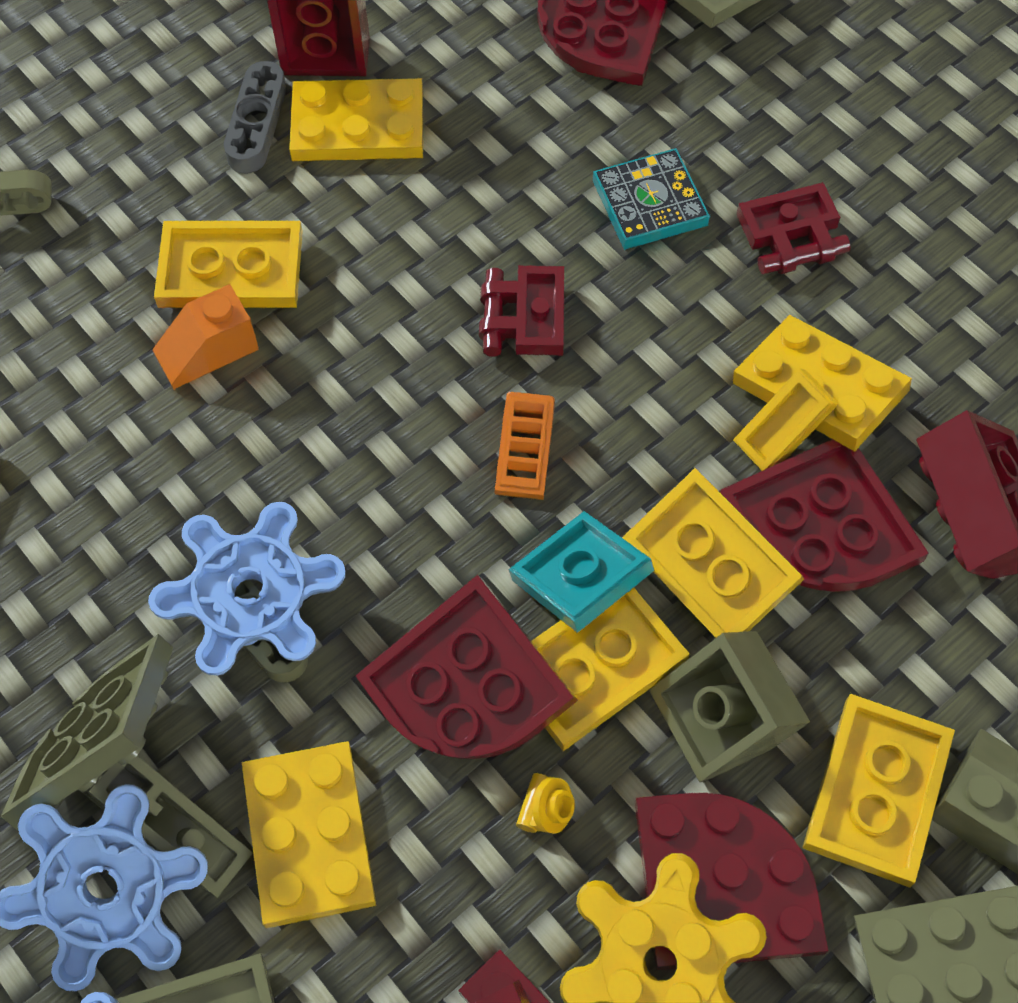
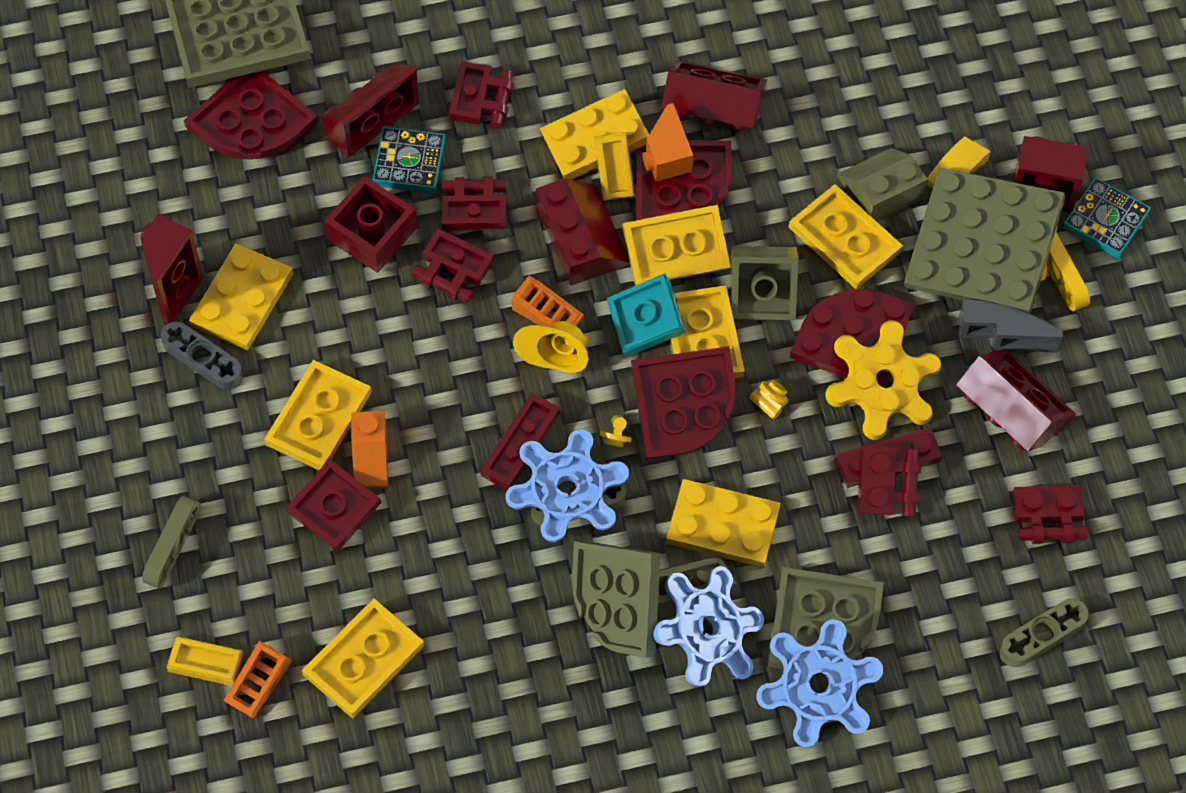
camera: 65 degrees left, 0 degrees up
none -> dark red plate [285,459,382,552]
none -> dark red slope [321,63,419,158]
none -> dark red brick [324,176,417,273]
none -> dark red plate [442,177,506,230]
none -> dark red plate [480,392,560,490]
none -> yellow piece [513,321,589,374]
none -> dark red slope [536,178,630,286]
none -> yellow plate [599,414,632,447]
none -> orange slope [642,103,694,182]

